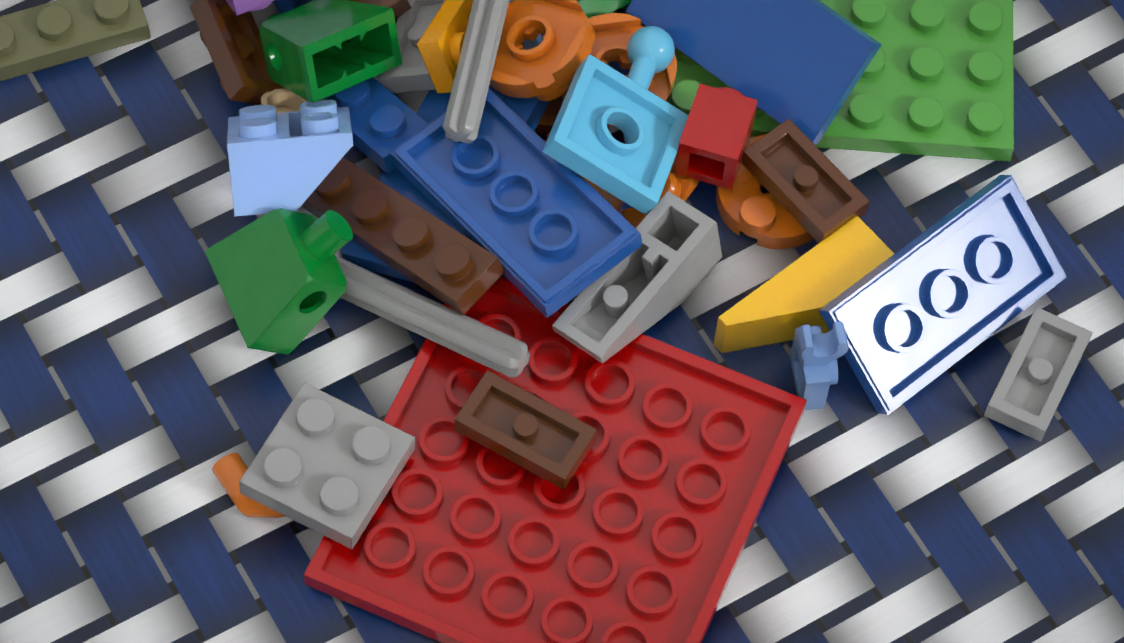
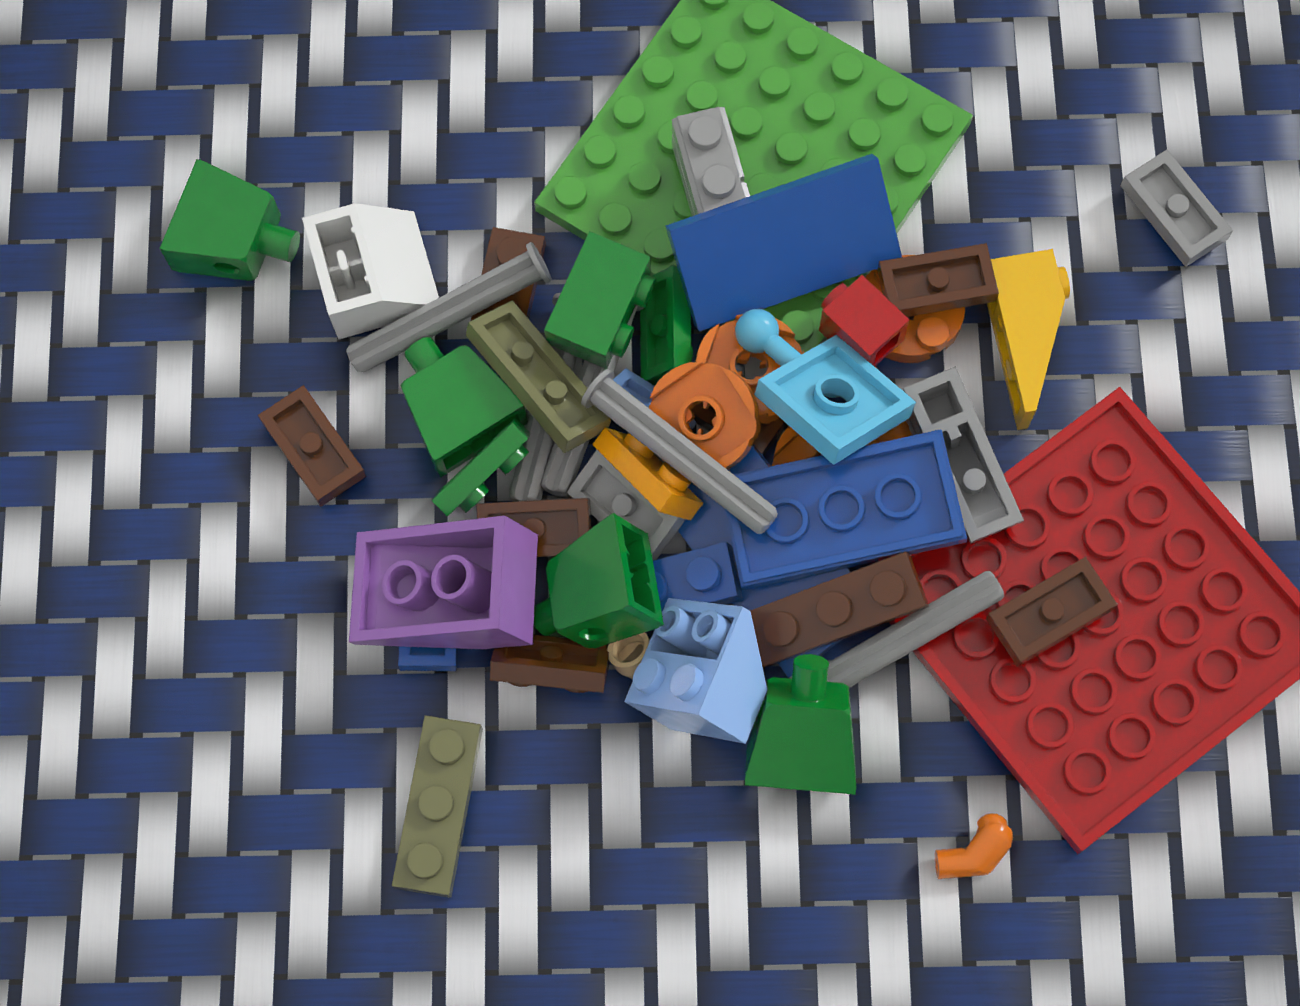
camera: 55 degrees left, 10 degrees up
light grey plate [239,382,415,549] -> none
medium blue plate [790,321,849,410] -> none
tile [819,175,1067,415] -> none

